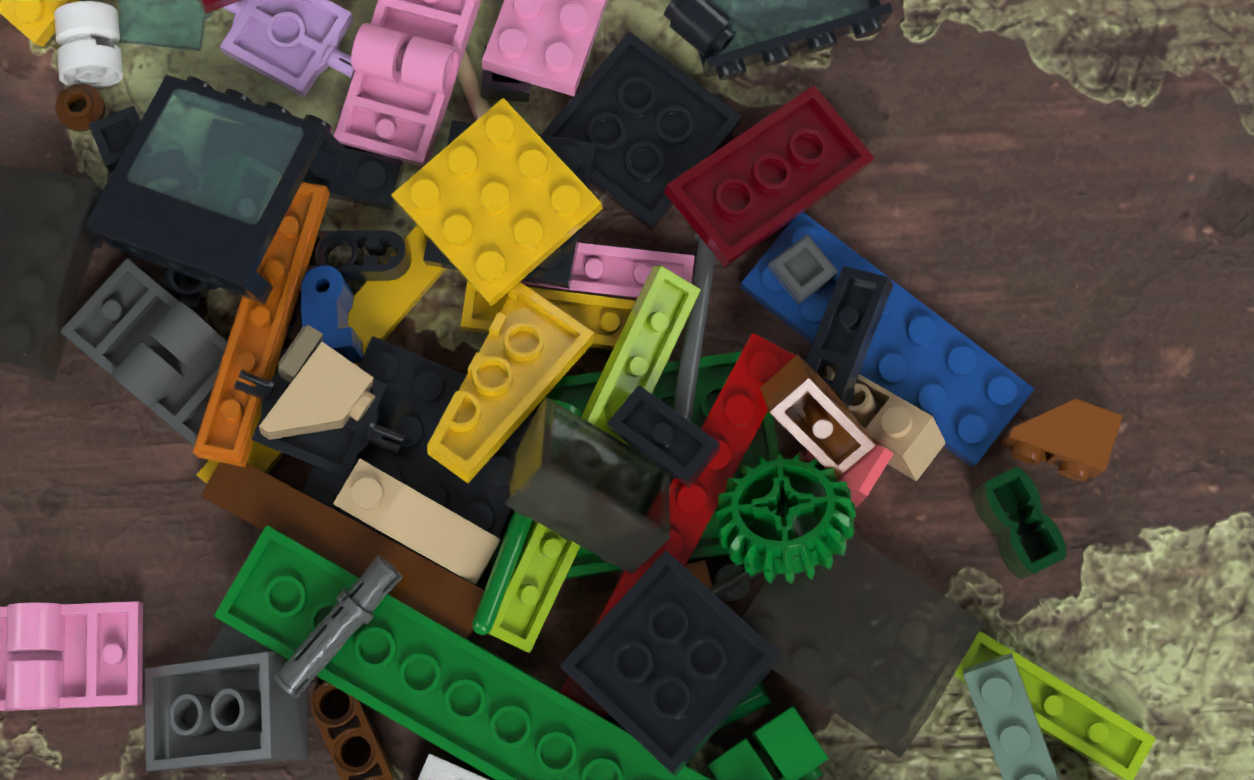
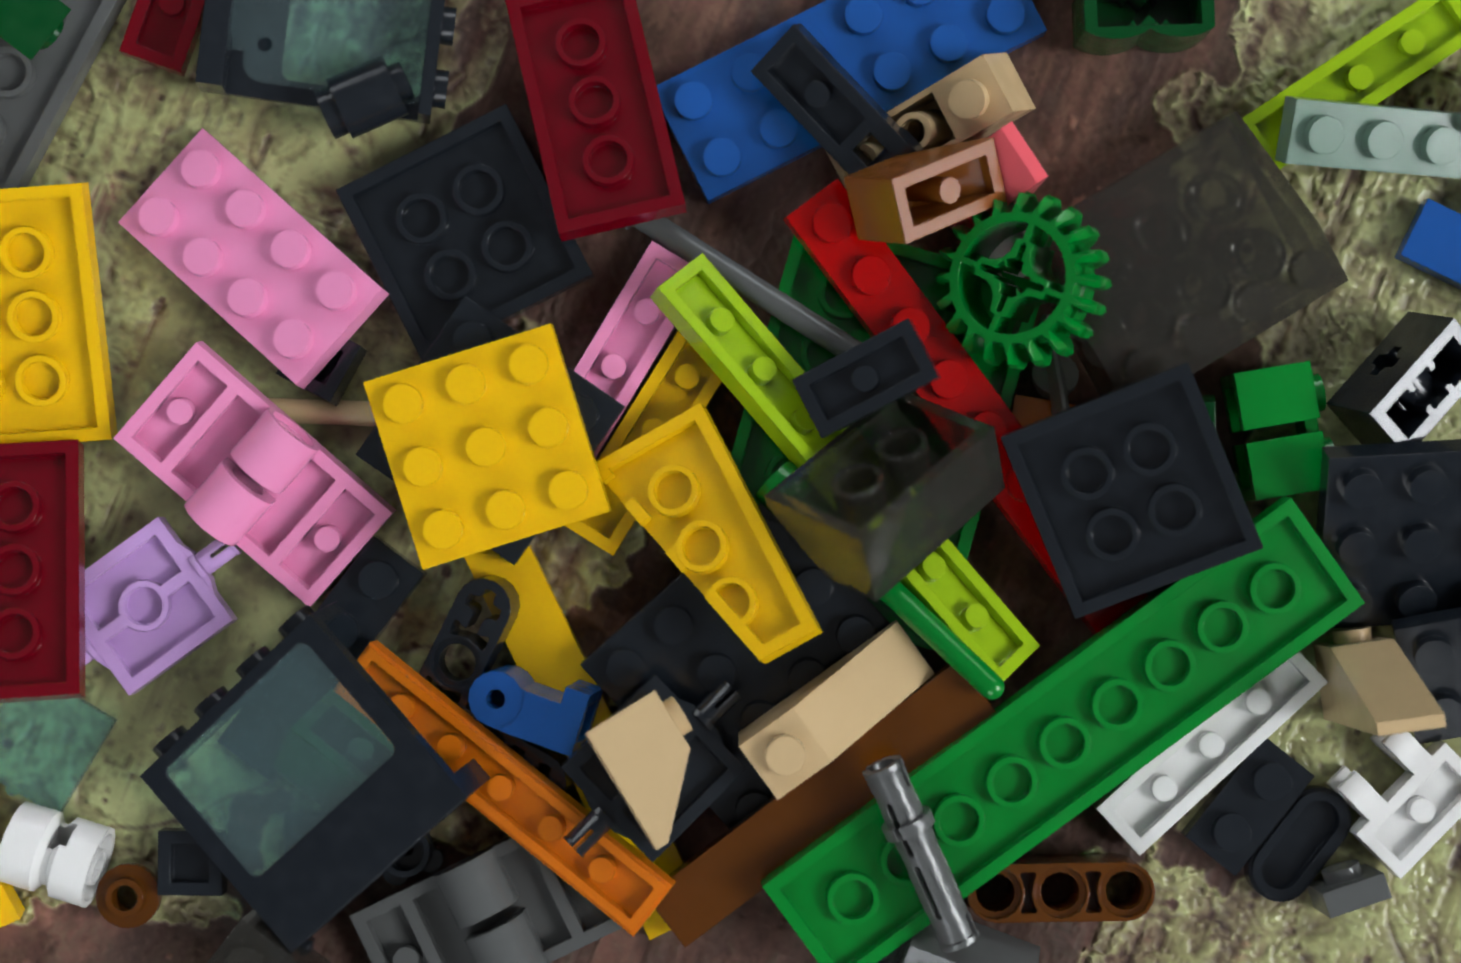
camera: 60 degrees left, 10 degrees up
dark tan tile [277,324,323,384] -> none
dark grey tile [767,234,838,305] -> none

